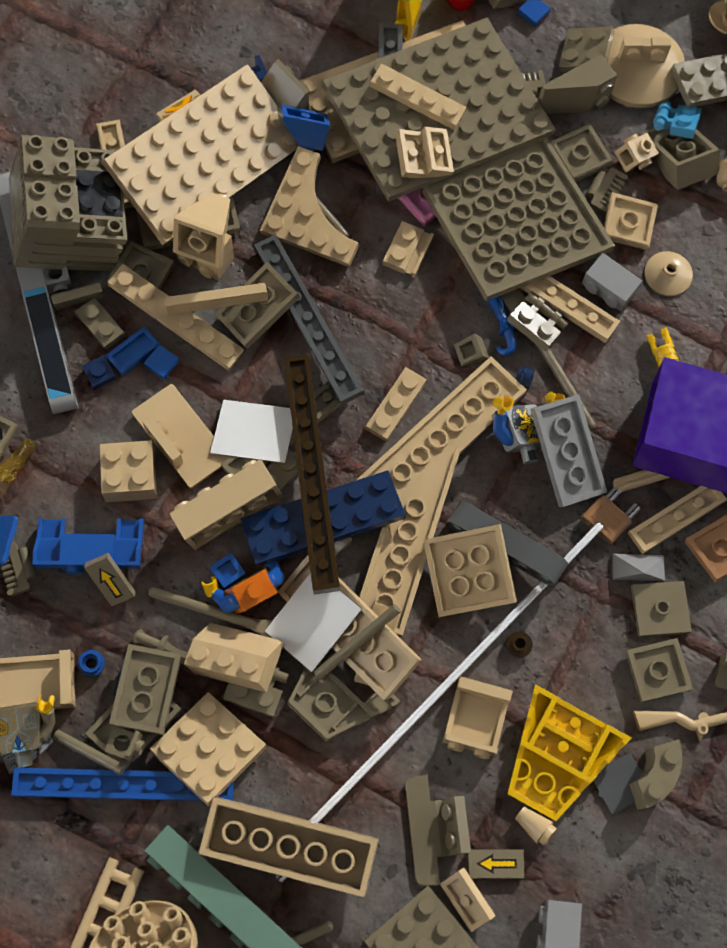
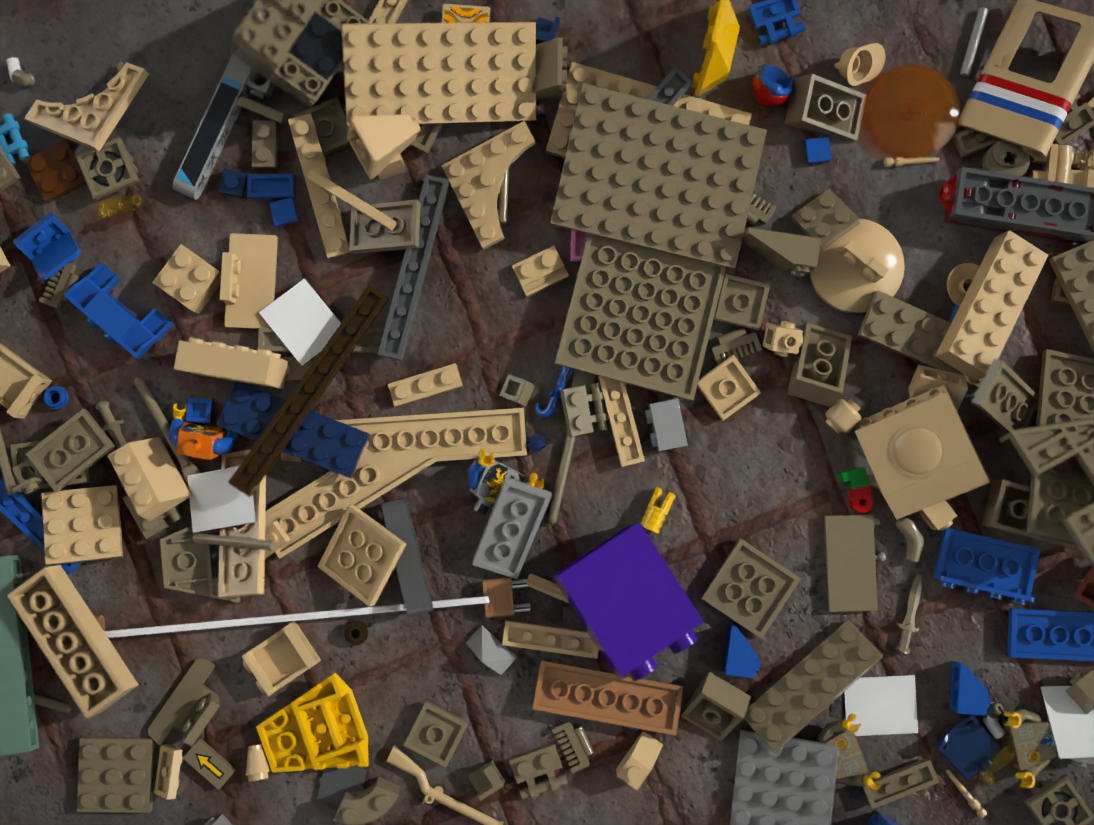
camera: 45 degrees right, 15 degrees up
dark tan tile [84,553,135,606] -> none
blue slope [280,105,330,151] -> none
tan plate [369,64,467,130] -> none
tan slope [395,127,454,178] -> none
dark tan plate [631,581,692,637] -> none
tan dish [644,251,693,296] -> none
dark azure plate [653,101,702,139] -> none

